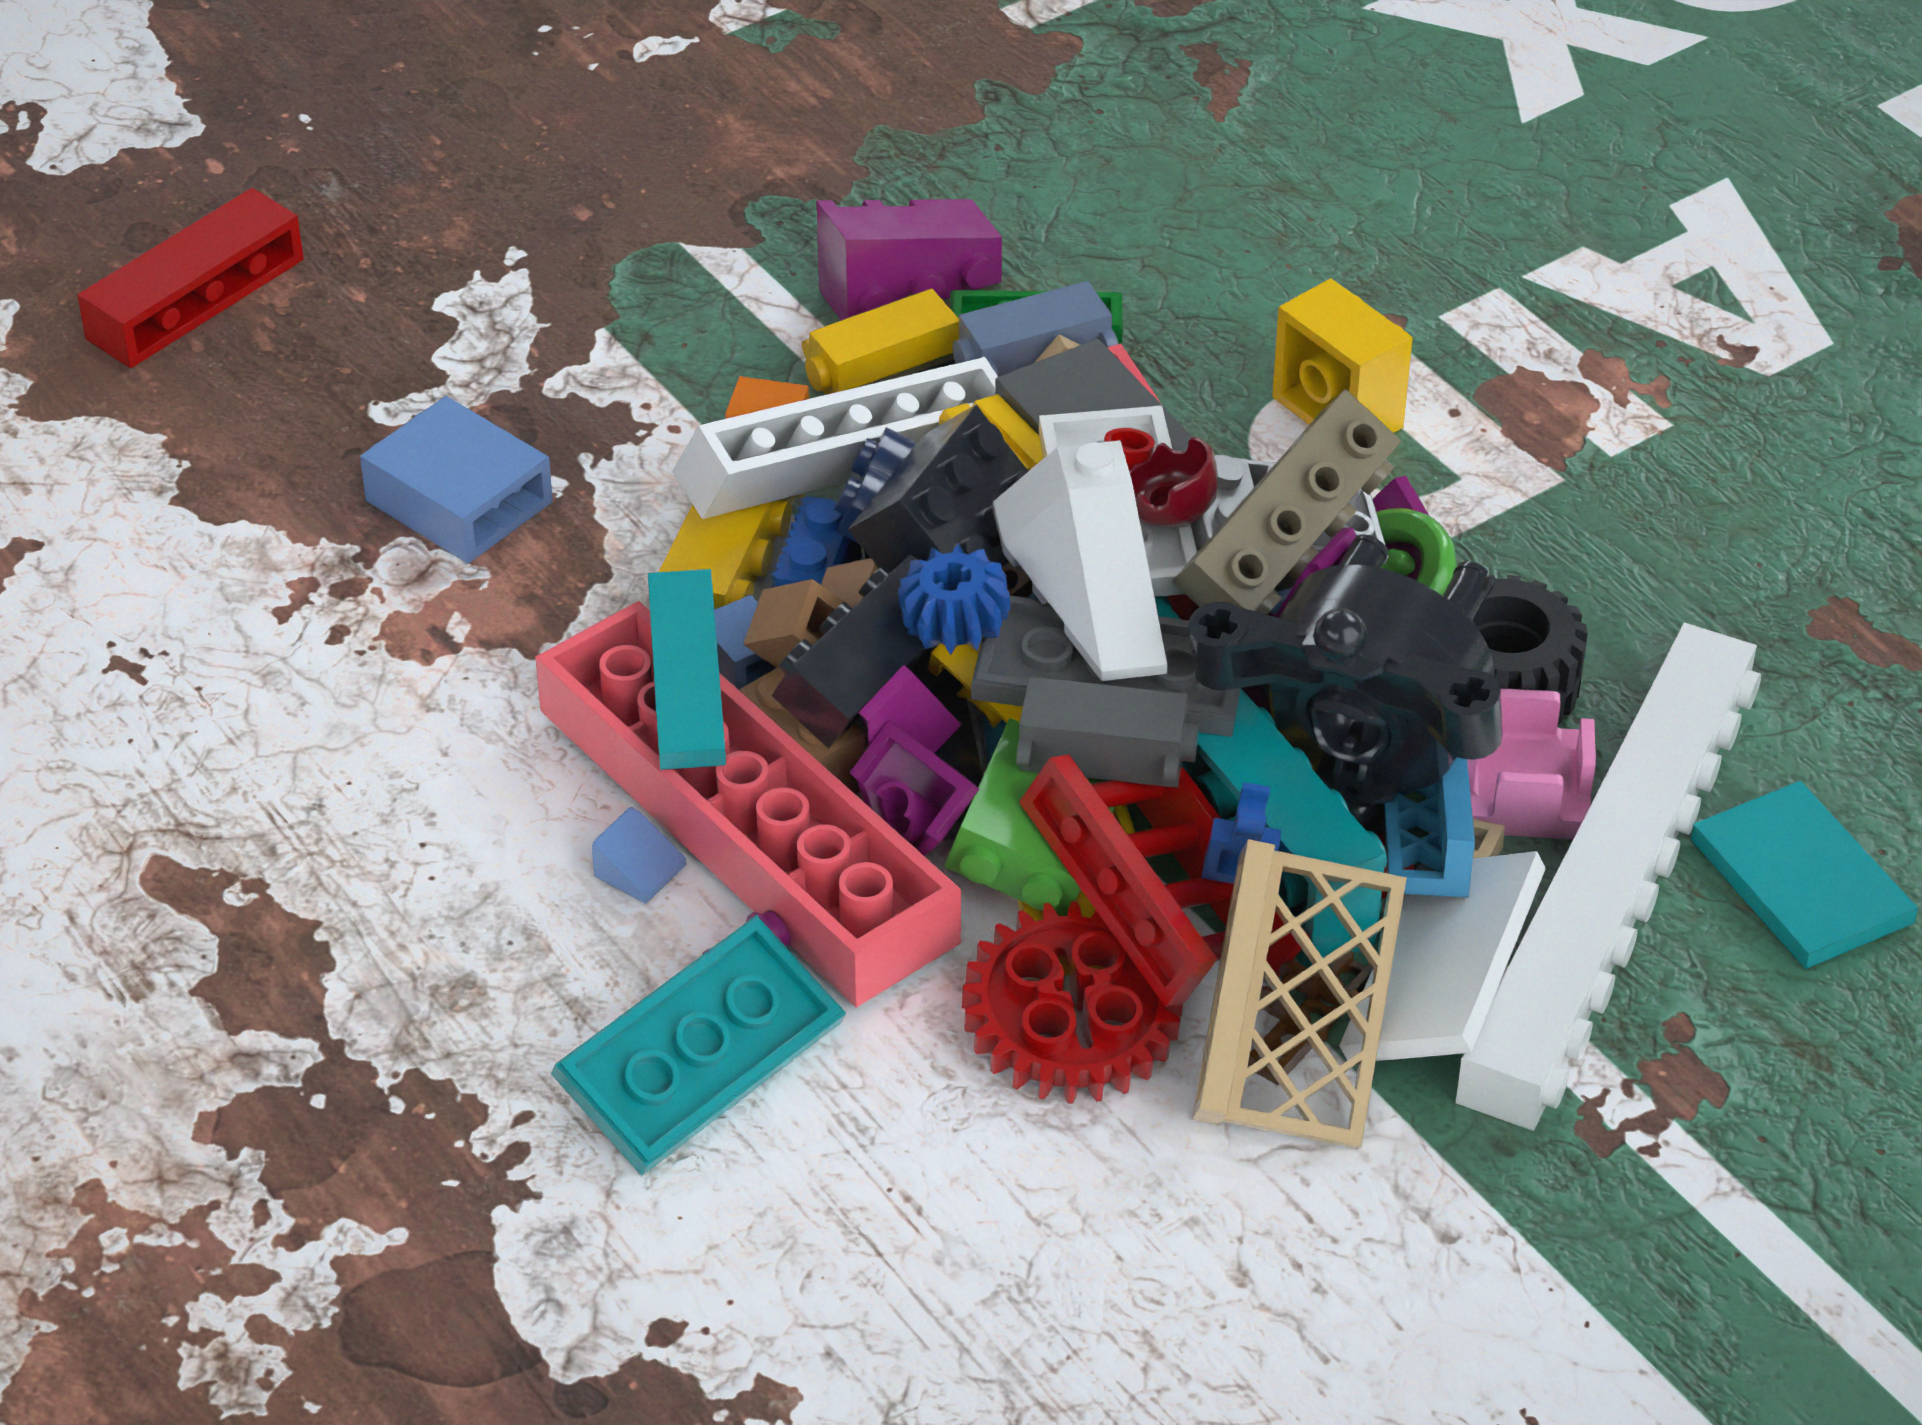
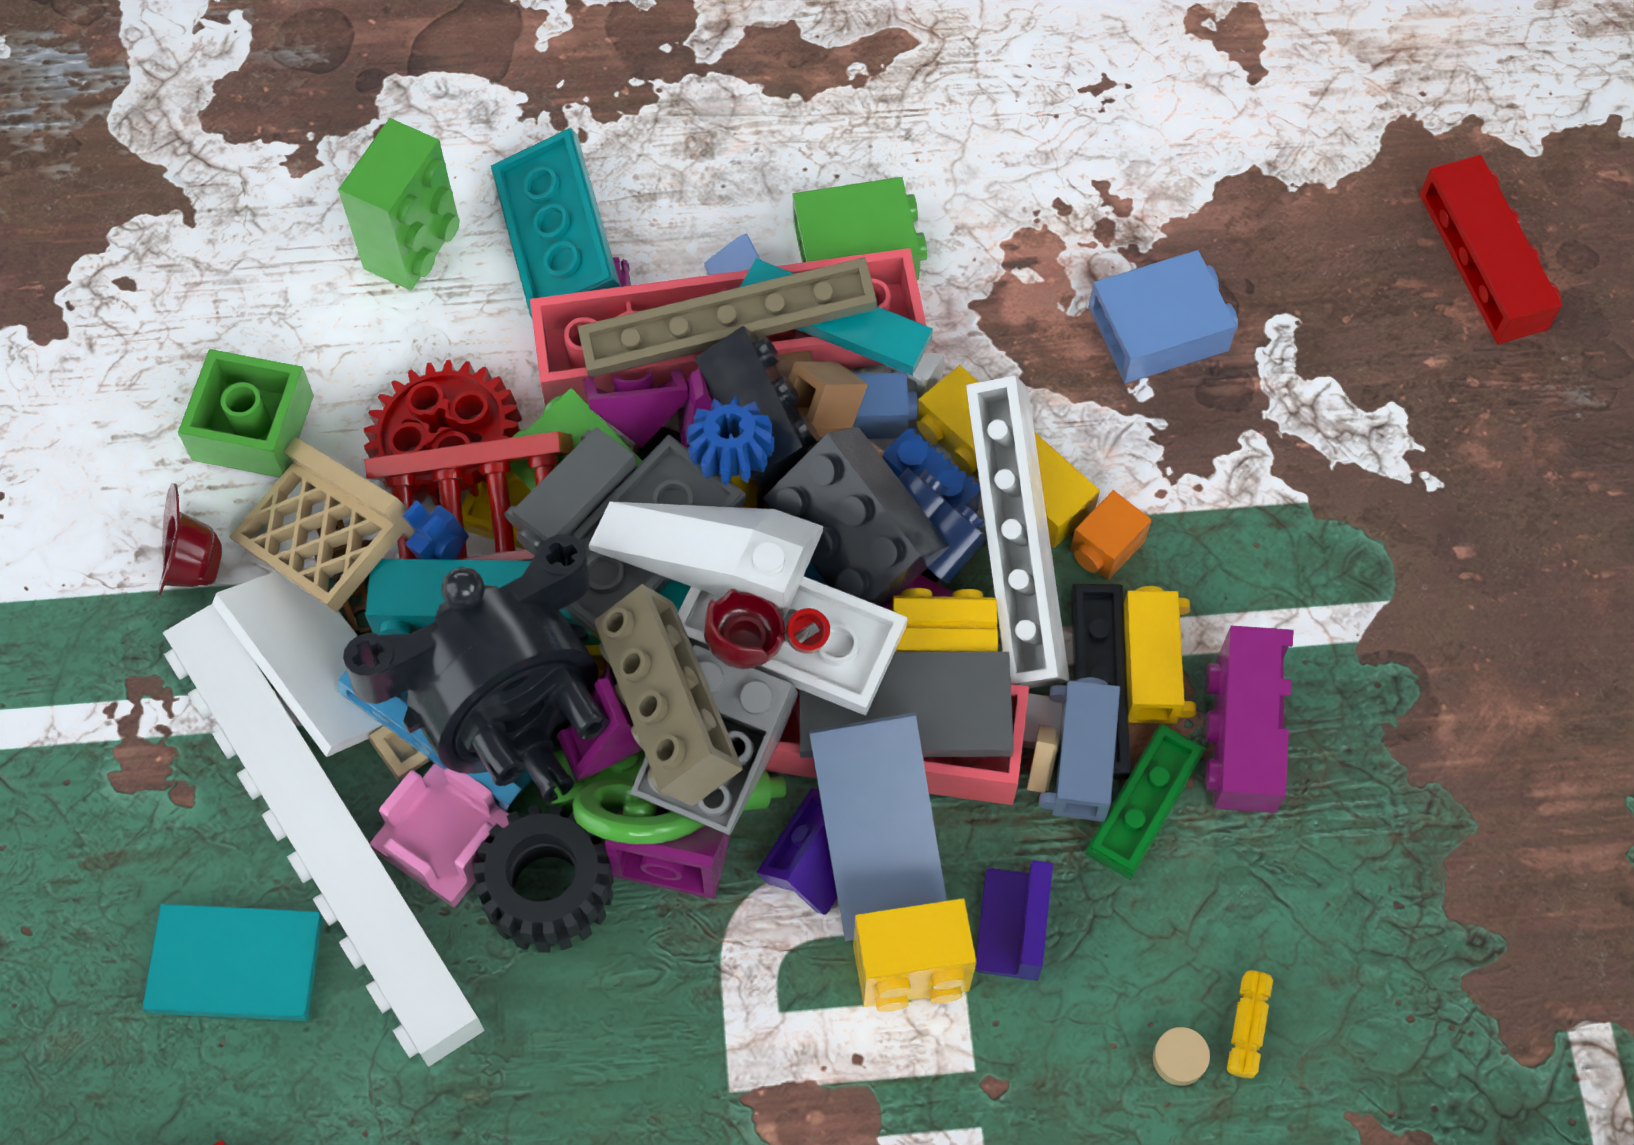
camera: 120 degrees right, 20 degrees up
none -> dark red piece [158,483,222,596]
none -> bright green brick [178,349,314,478]
none -> bright green brick [338,118,460,291]
none -> dark tan plate [577,257,878,378]
none -> bright green brick [792,177,927,280]
none -> sand blue tile [809,712,947,941]
none -> dark purple panel [975,860,1053,981]
none -> tan tile [1153,1027,1210,1086]
none -> yellow axle [1227,970,1273,1078]

